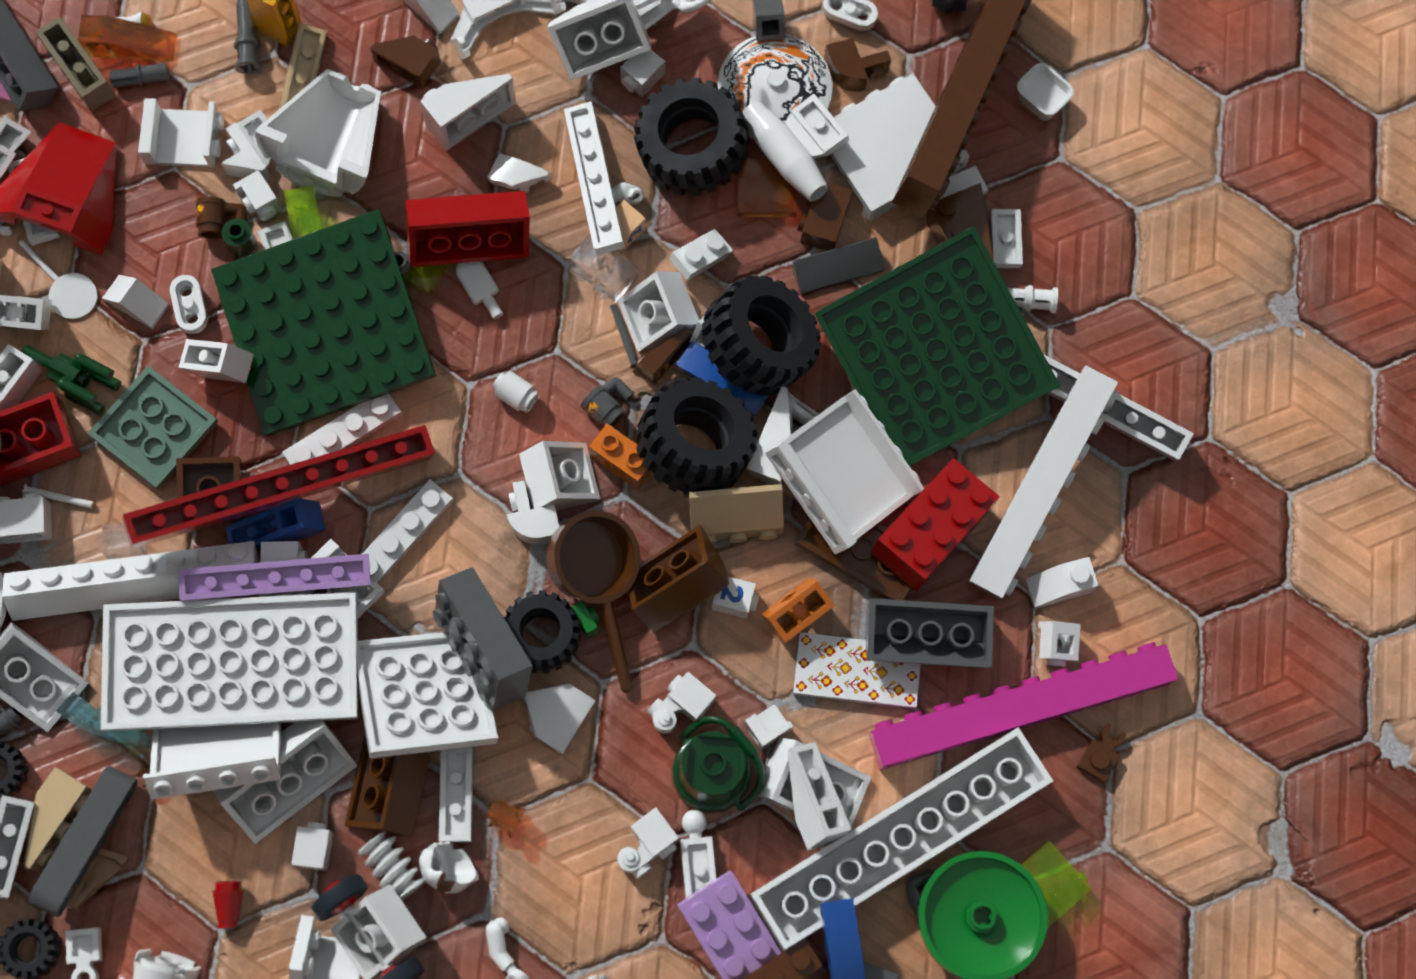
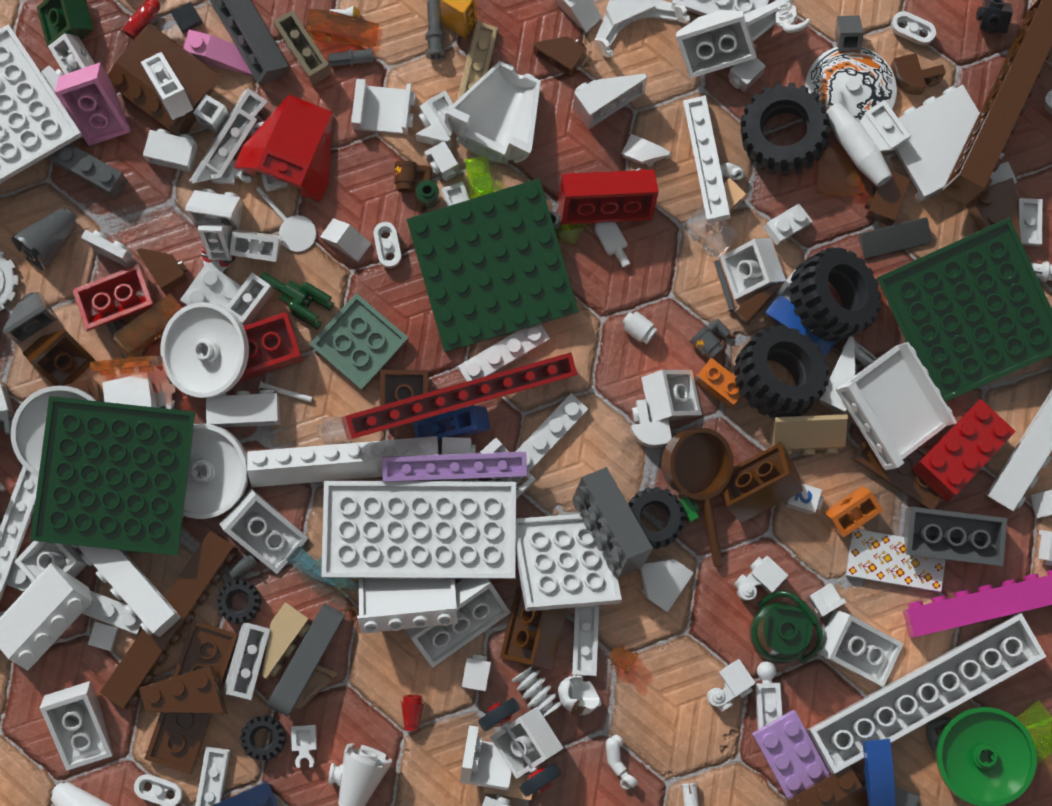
camera: 10 degrees right, 5 degrees up
white brick [178,339,254,383] -> none
white slope [787,742,852,850] -> none

